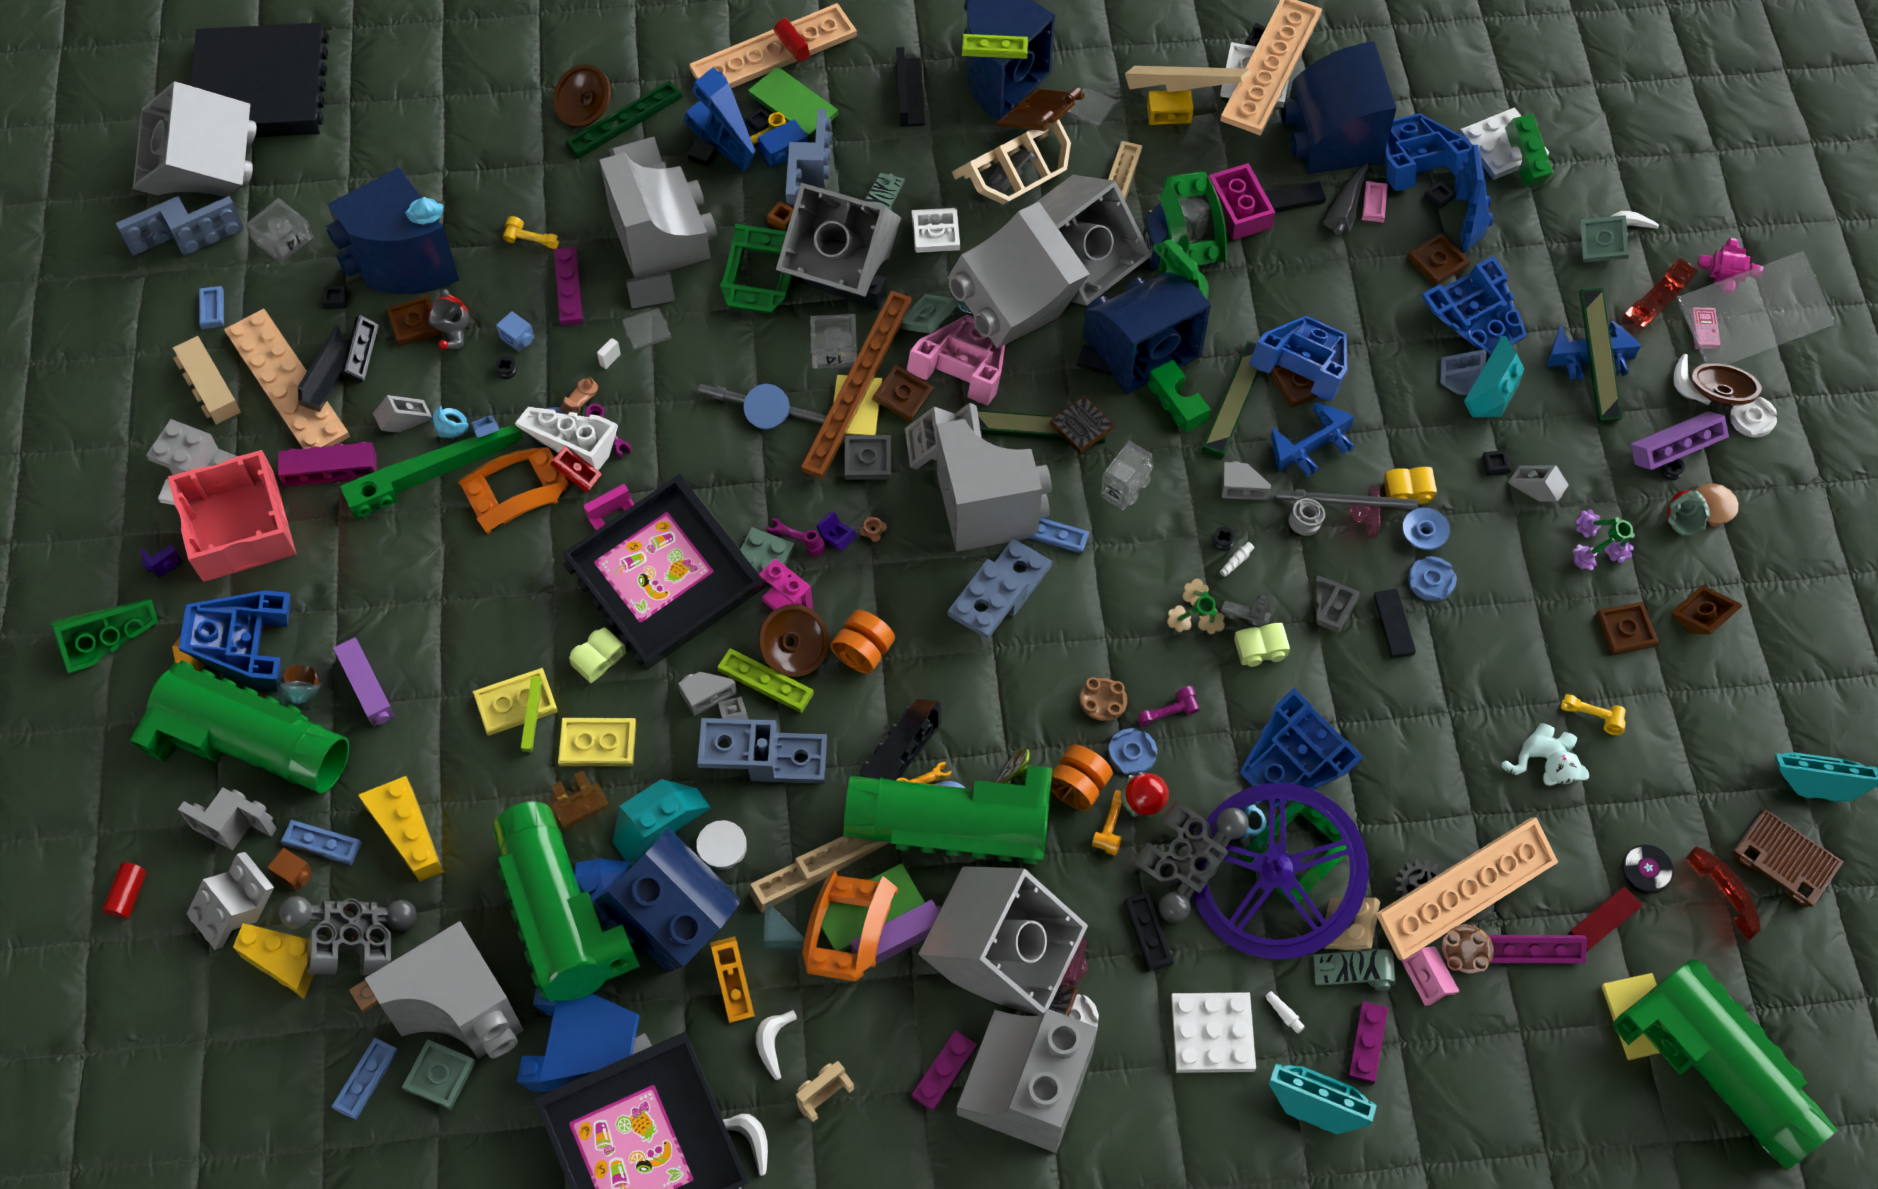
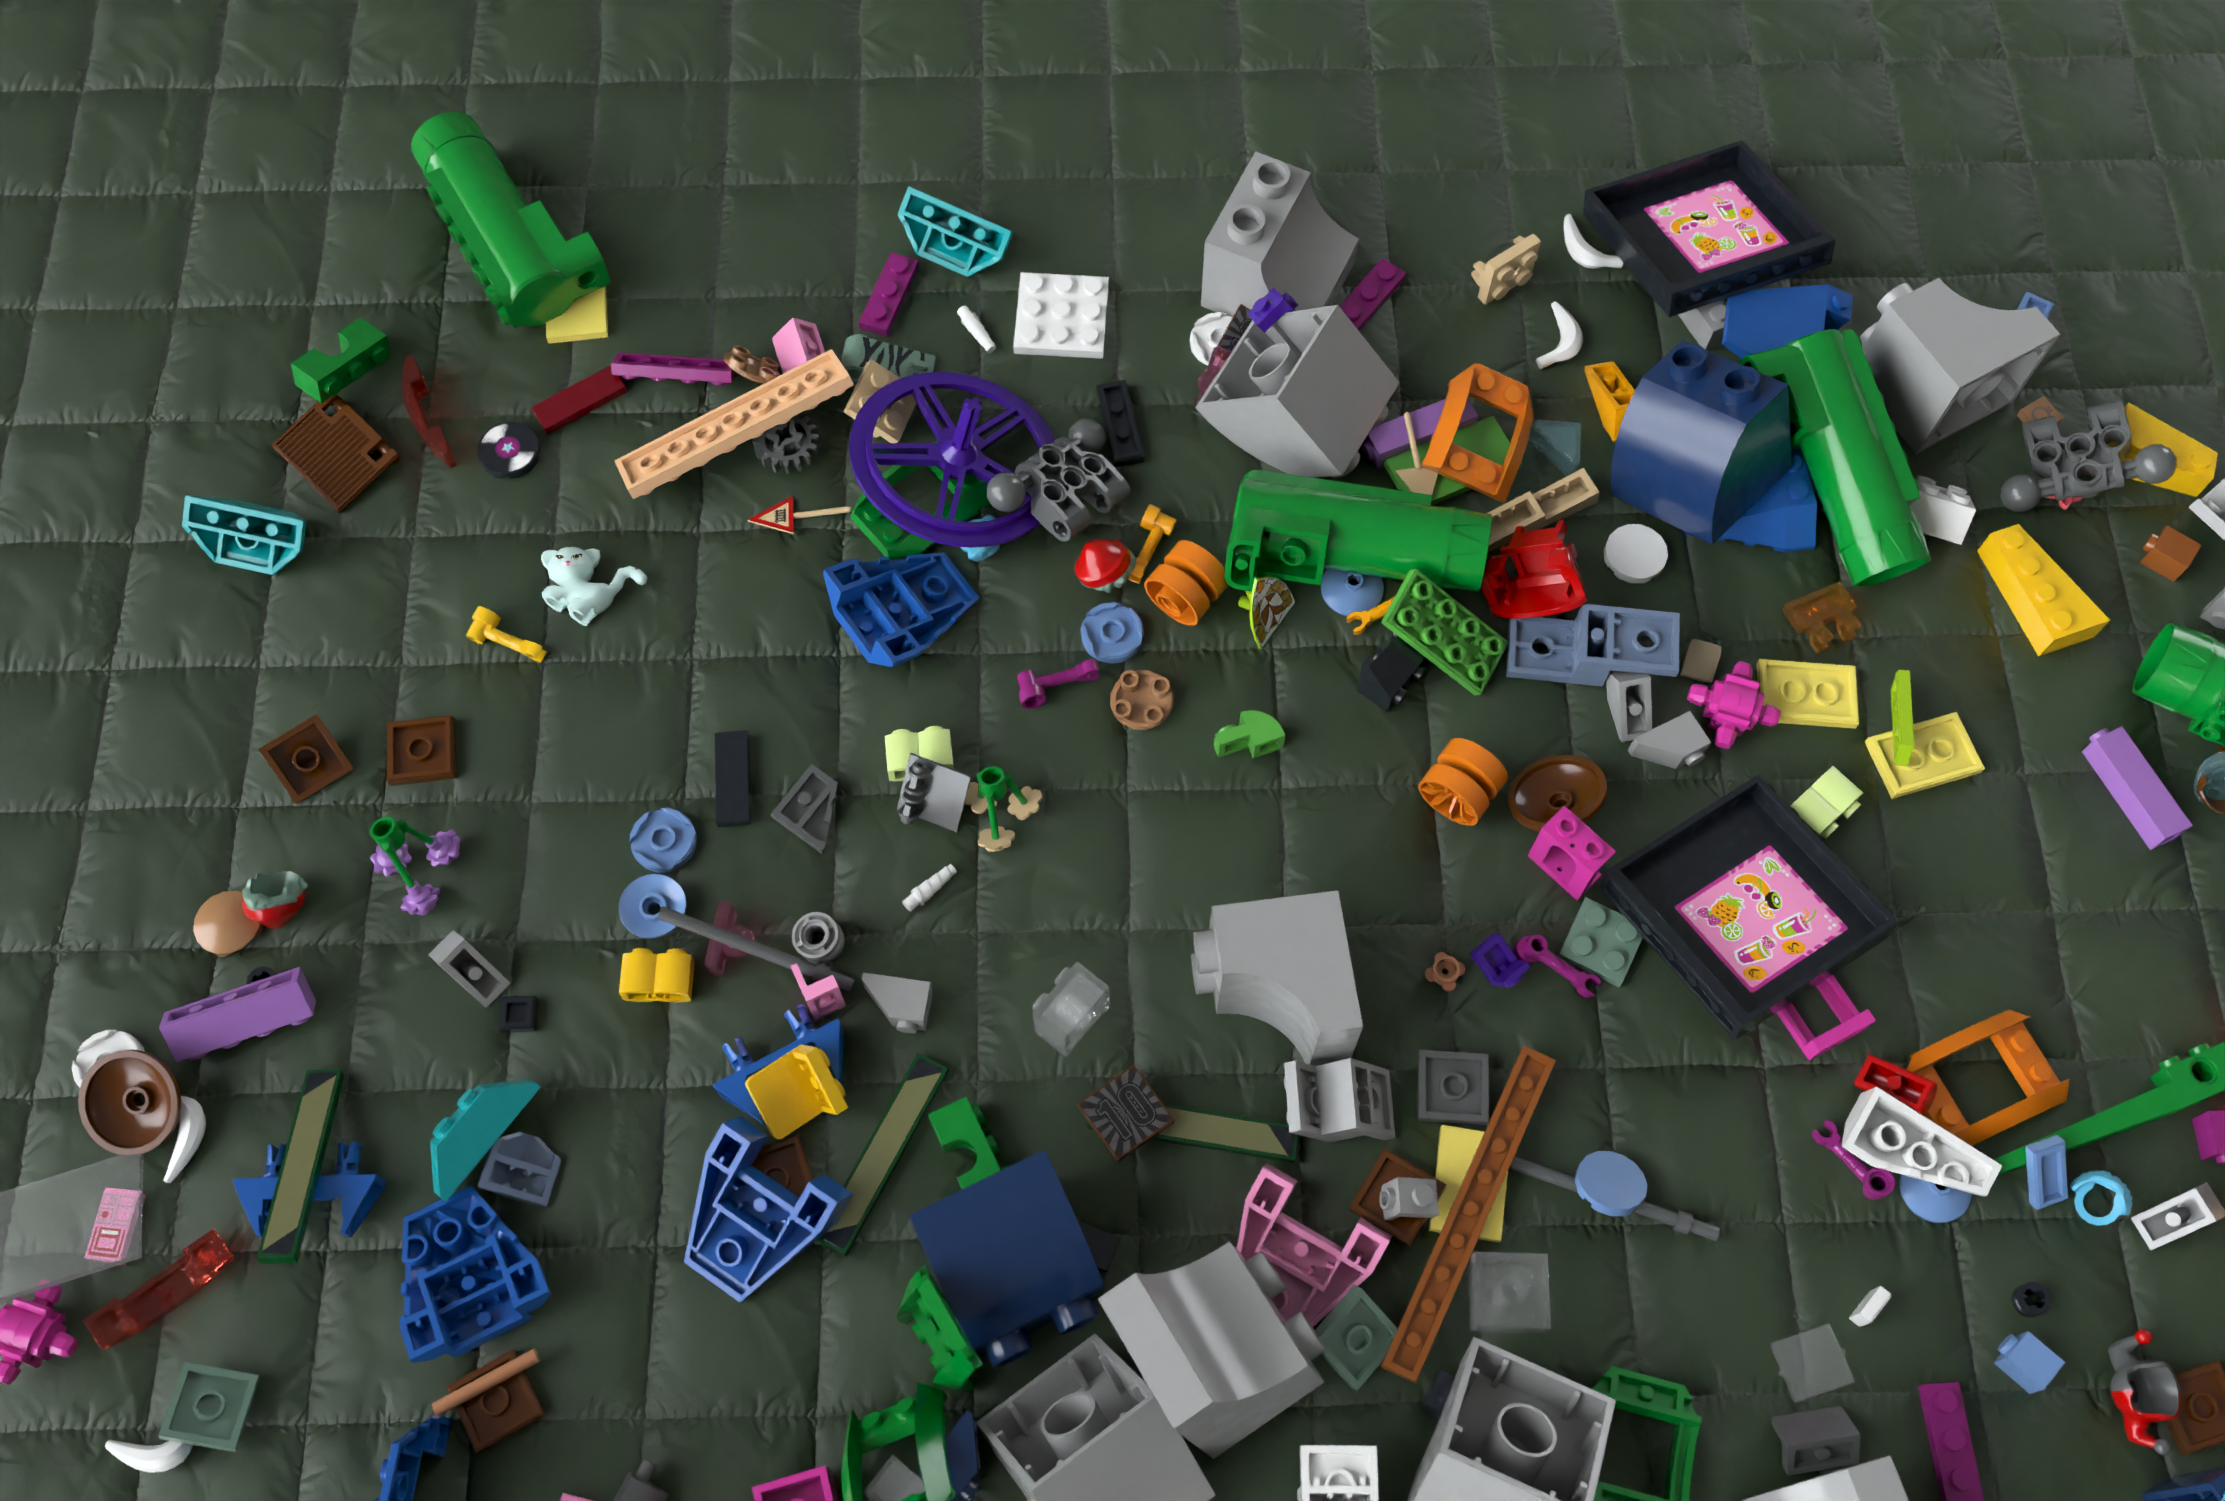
camera: 175 degrees left, 5 degrees up
medium blue tile [281,820,362,866] -> none
nougat piece [561,377,598,415] -> none
teal wedge [613,779,711,862] -> none
lime plate [717,648,814,713] -> none
sand blue bracket [948,538,1052,640] -> none
medium blue tile [1029,518,1089,554] -> none
black bush [1213,527,1235,551] -> none
none -> green arch [291,318,390,404]
none -> nougat bar [432,1348,541,1415]
none -> yellow bracket [745,1044,848,1139]
none -> piece [748,496,852,534]
none -> bright pink panel [791,963,846,1020]
none -> bright green brick [1214,710,1285,758]
none -> dark purple bracket [1247,288,1299,333]
none -> light grey bracket [1379,1177,1439,1221]
none -> bright green tile [1381,569,1509,695]
none -> tan piece [1395,412,1438,495]
none -> red piece [1481,520,1587,619]
none -> dark tan slope [1680,639,1722,684]
none -> dark pink piece [1687,661,1781,749]
none -> white slope [1910,476,1976,545]

